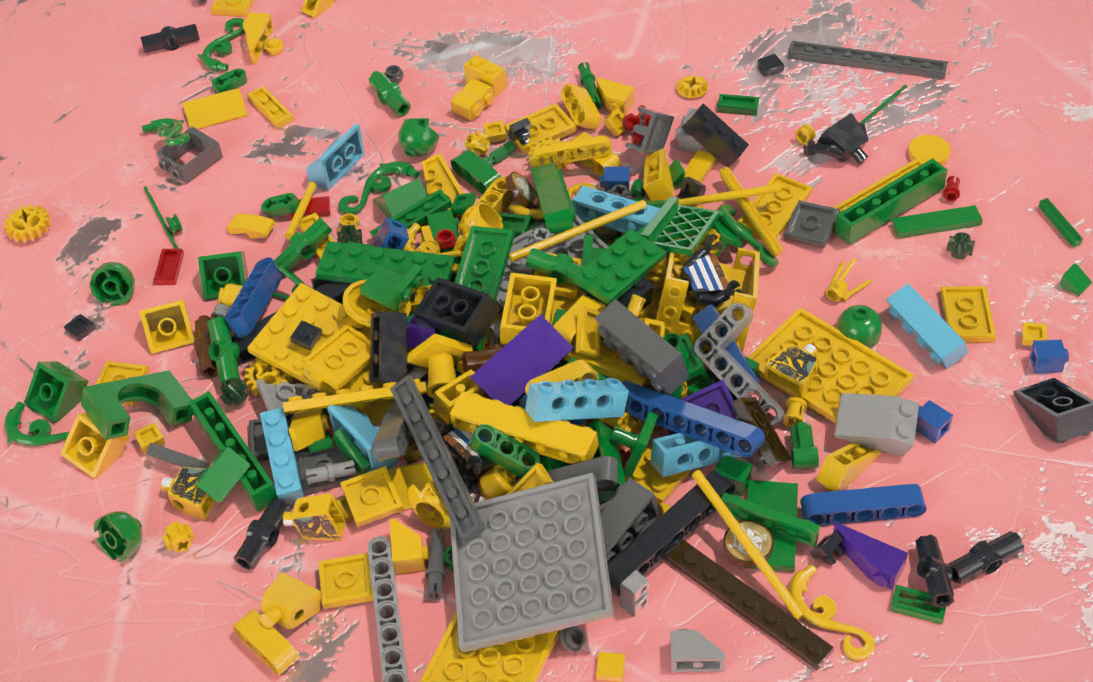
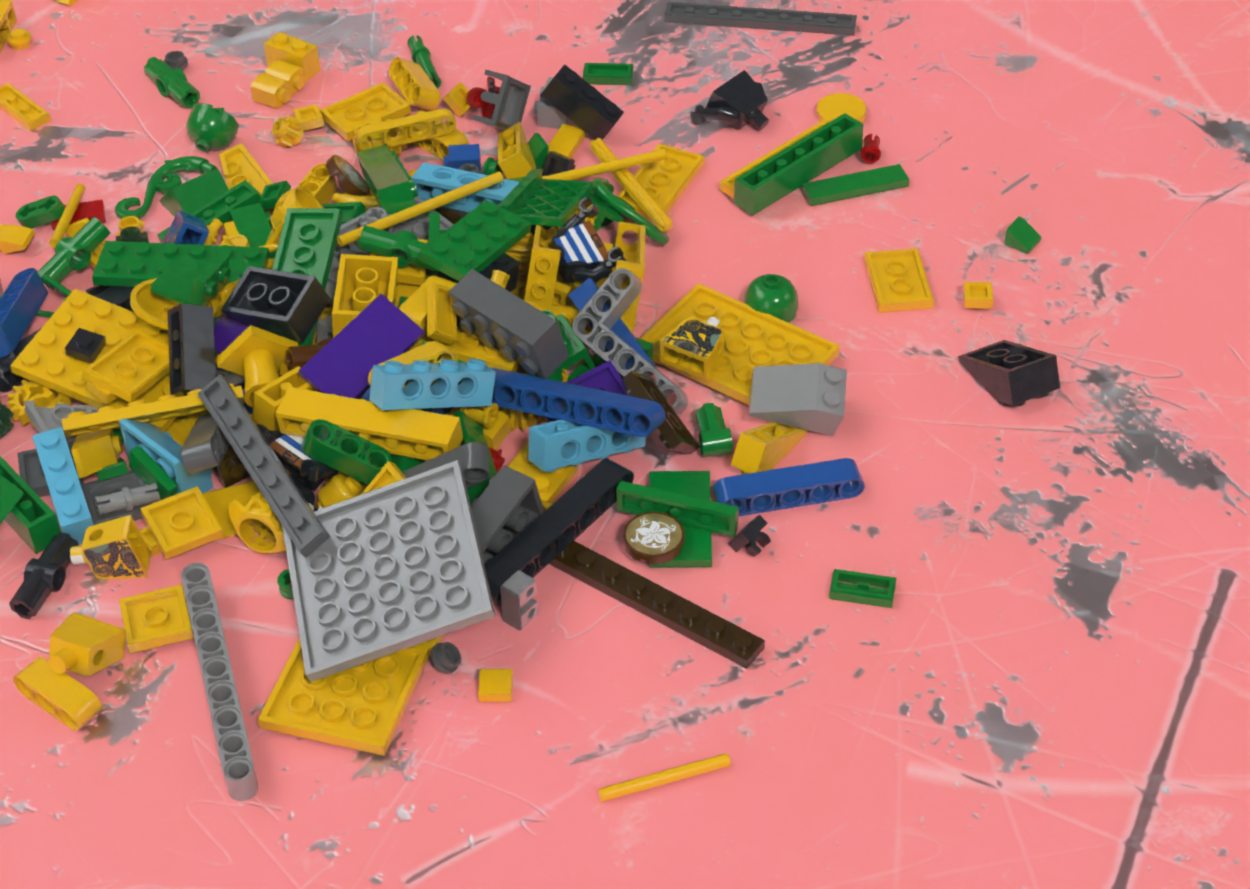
camera: 10 degrees left, 5 degrees down
medium azure slope [306,123,365,191] -> none
yellow slope [389,519,429,575] -> none
dark grey pin [425,528,445,600] -> none
red plate [435,229,456,249] -> none
green beam [450,150,501,195] -> none
green axle [482,141,516,167] -> none
black tile [508,118,531,145] -> none
yellow slope [597,77,635,116] -> none
green tile [610,411,658,478] -> none
light grey slope [670,628,726,672] -> none
yellow gear [677,74,708,98] -> none
yellow piece [692,470,805,620] -> none
green brick [714,455,753,497] -> none
black tile [757,54,784,76] -> none
dark grey tile [783,200,840,248] -> none
yellow bush [783,397,807,428] -> none
yellow plant [786,564,875,661] -> none
yellow bush [795,124,816,145] -> none
yellow plant [825,258,872,302] -> none
dark purple slope [833,522,908,590] -> none
green piece [860,84,907,124] -> none
medium azure brick [886,283,969,370] -> none
black piece [915,534,955,608] -> none
blue brick [916,400,953,444] -> none
gear [946,232,975,259] -> none
black piece [948,531,1025,585] -> none
blue brick [1029,339,1069,374] -> none
green axle [1038,198,1083,247] -> none

